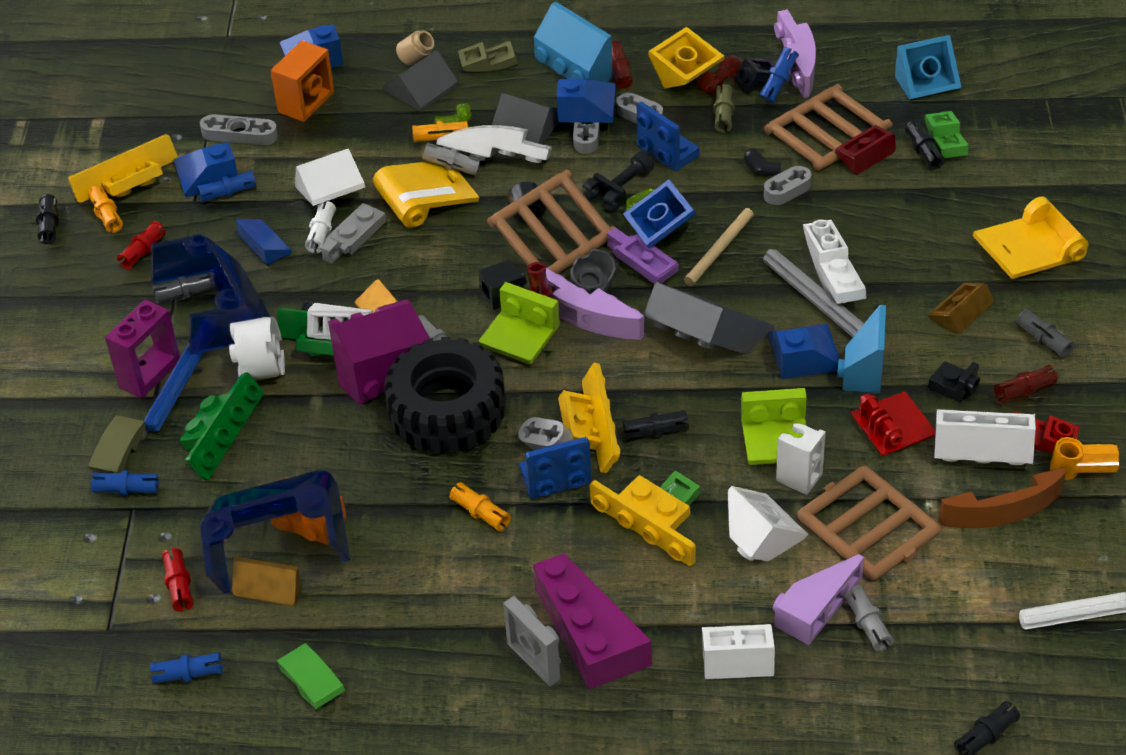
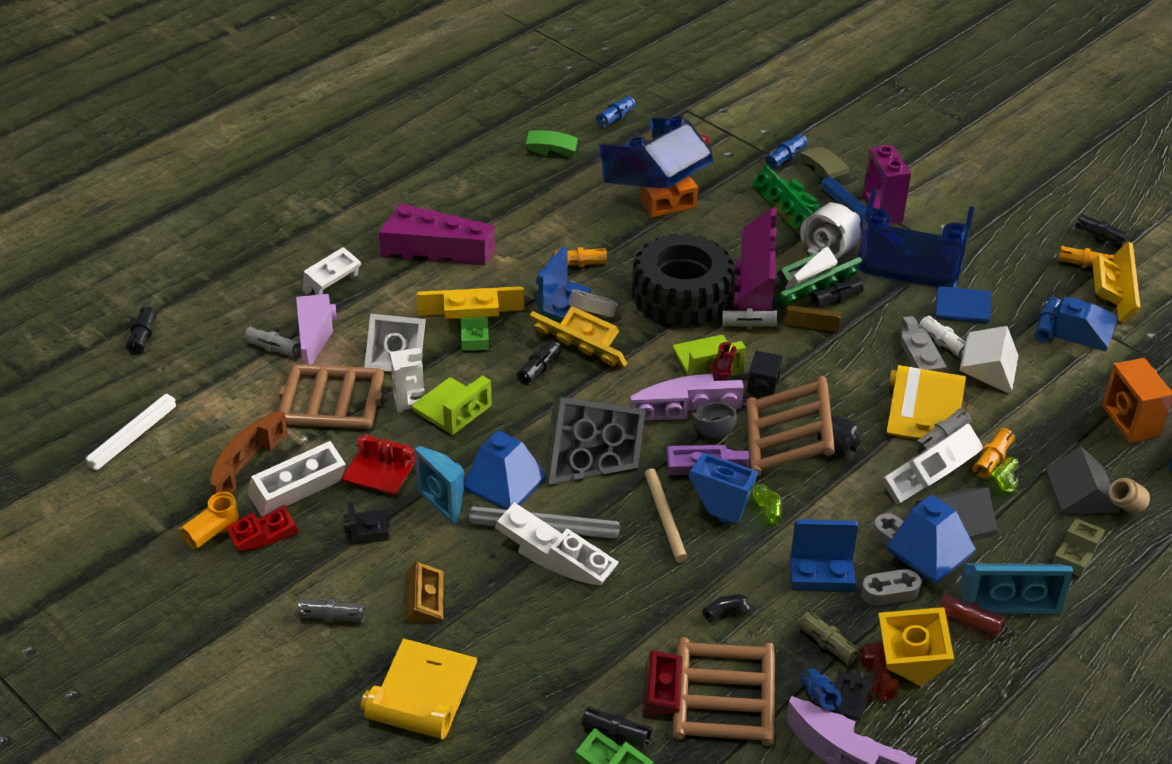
camera: 130 degrees right, 5 degrees down
red pin [117,221,166,270] -> none
light grey beam [200,114,278,146] -> none
light grey plate [503,596,561,687] -> none
black bar [582,151,654,212] -> none
light grey beam [764,166,812,205] -> none
clear red pin [994,365,1058,403] -> none

